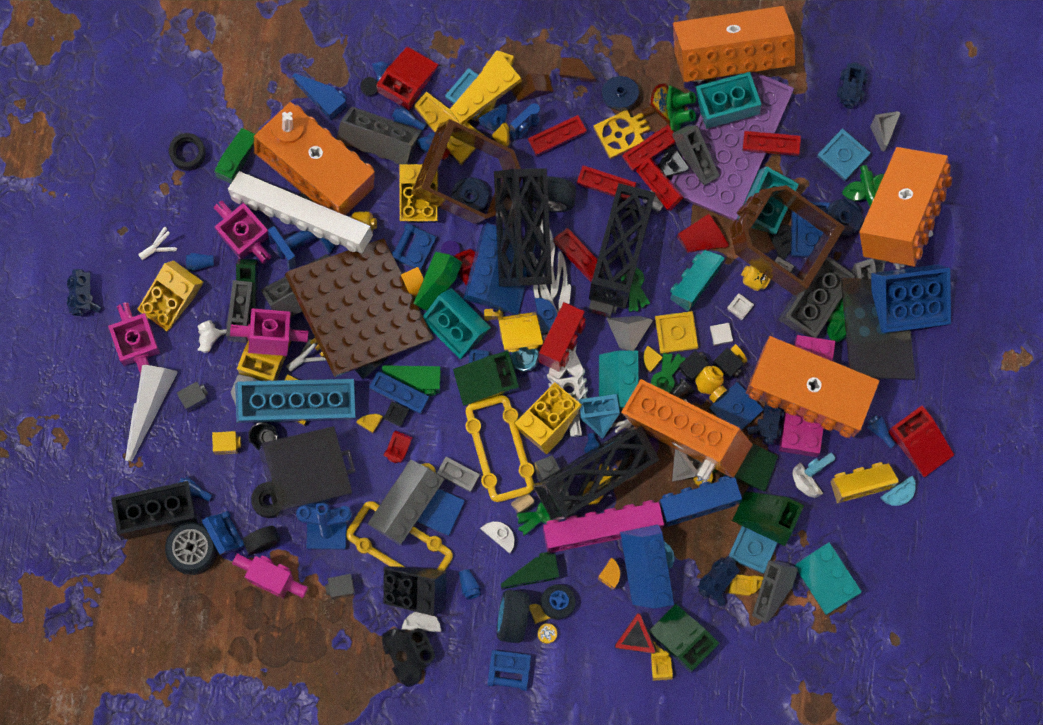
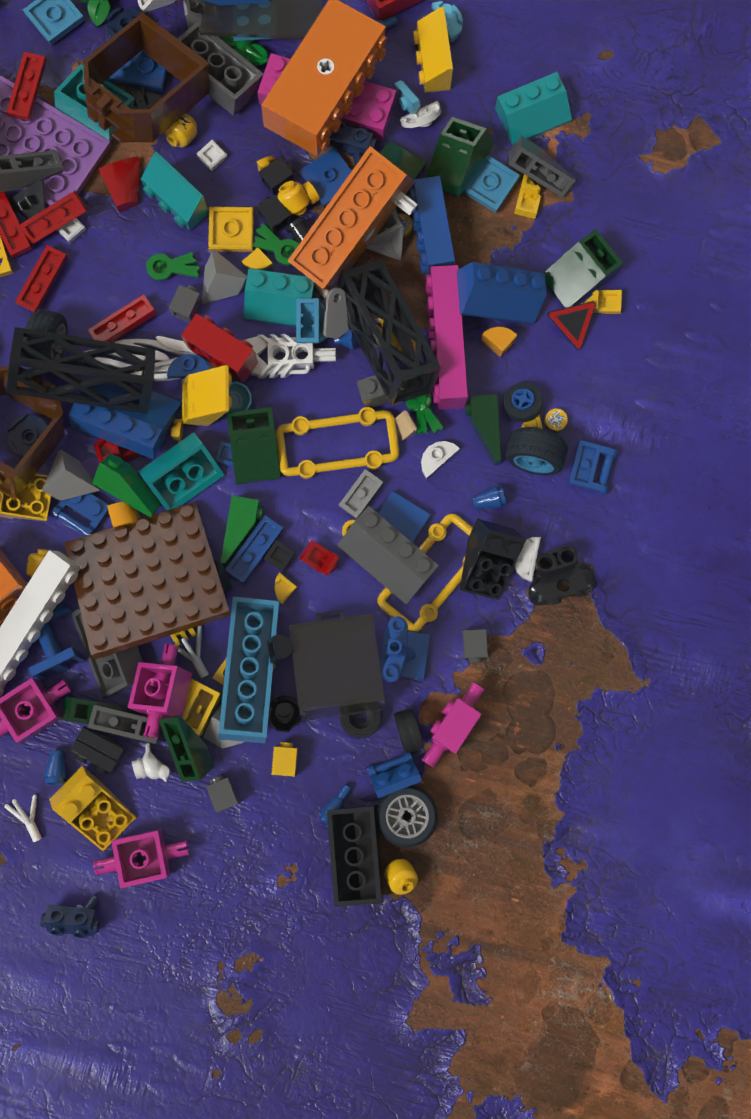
camera: 85 degrees left, 5 degrees up
white wedge [125,365,178,461] -> none
yellow slope [515,382,582,455] -> none
black piece [588,183,655,309] -> none
dark blue brick [697,556,740,606] -> none
white tile [710,323,733,346] -> none
none -> light grey slope [42,450,100,501]
none -> black brick [70,726,128,775]
none -> dark green slope [158,715,215,782]
none -> black brick [267,635,293,664]
none -> light grey piece [323,287,349,339]
none -> yellow head [384,859,418,895]

